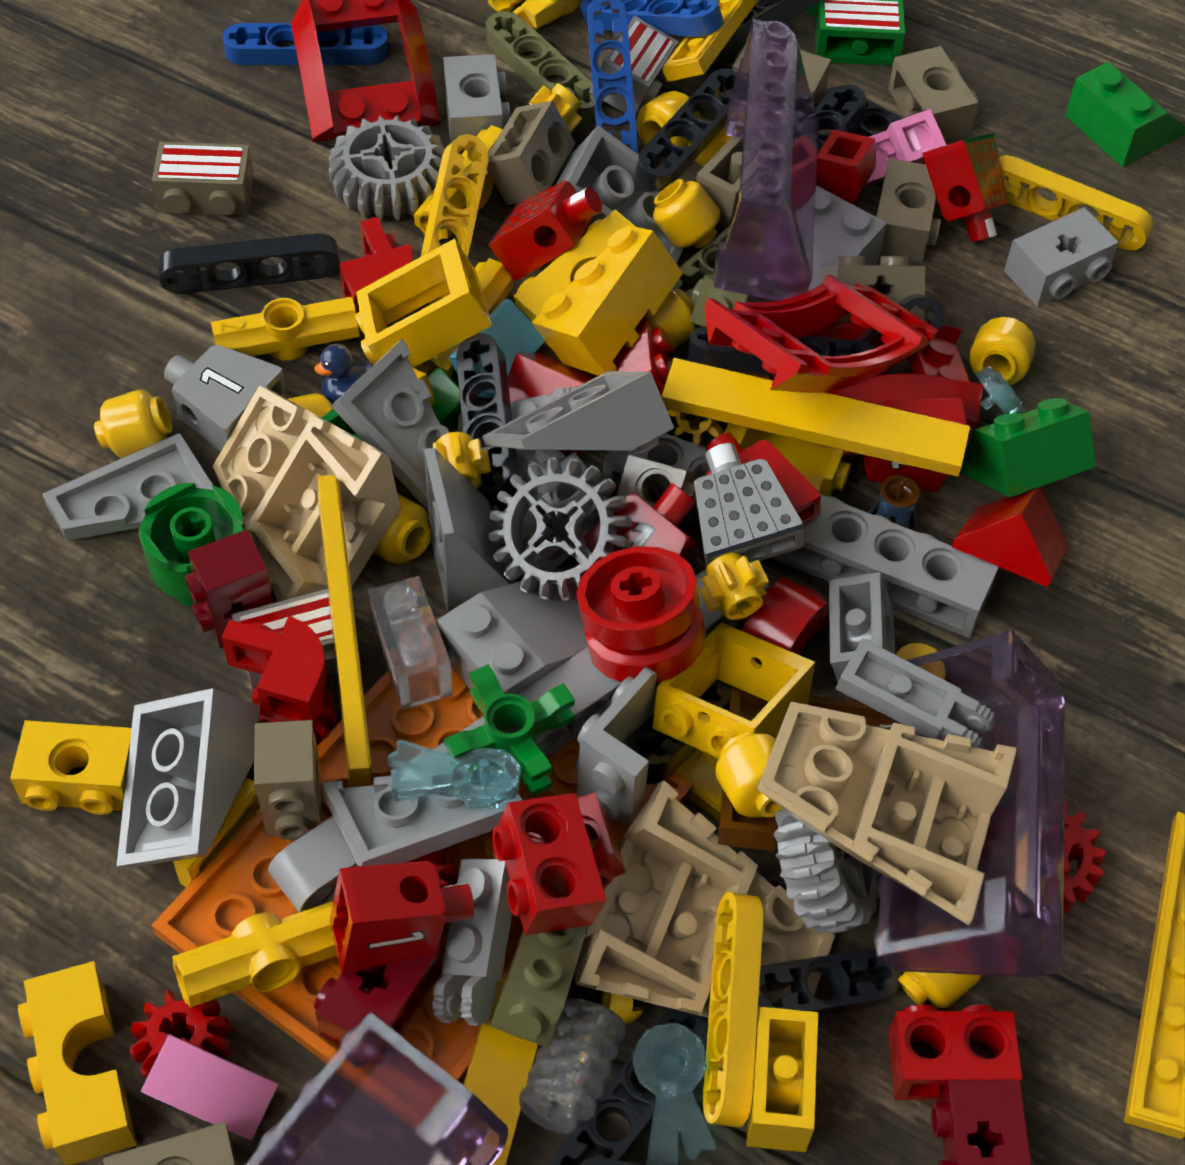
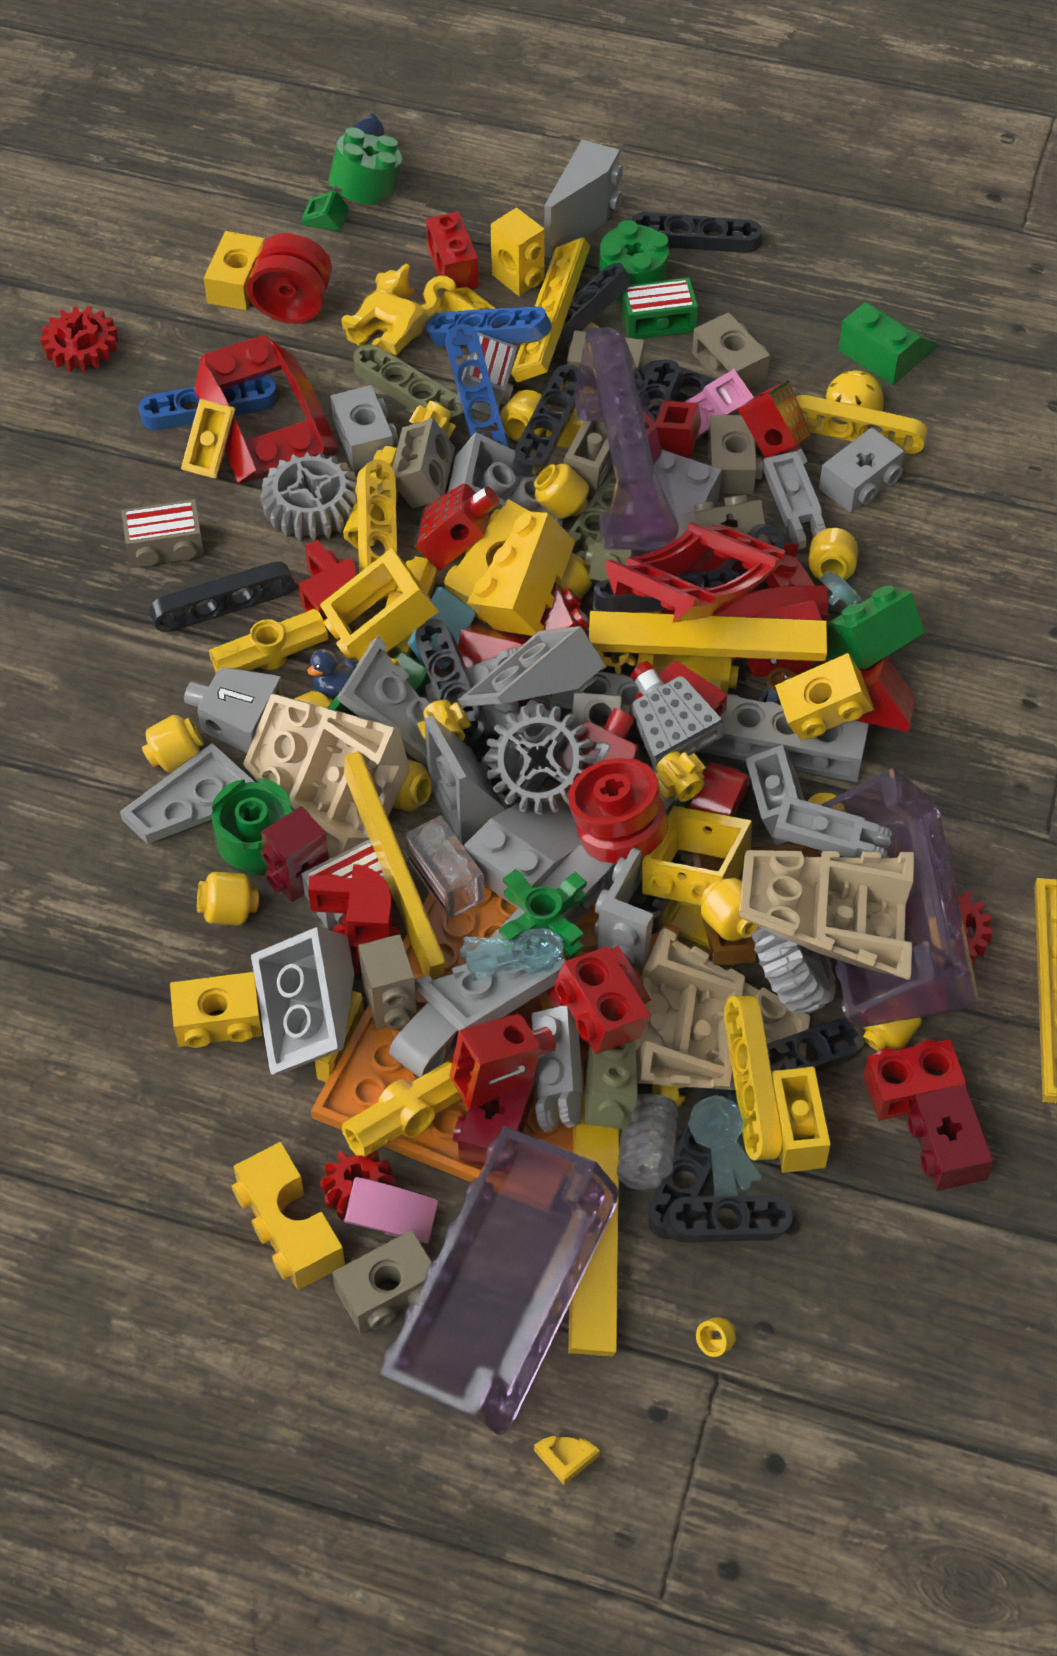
camera: 10 degrees left, 0 degrees up
none -> yellow slope [181,399,235,479]
none -> yellow head [197,872,259,926]
none -> light grey hinge [762,451,826,550]
none -> yellow brick [775,653,874,741]
none -> yellow helmet [826,370,884,423]

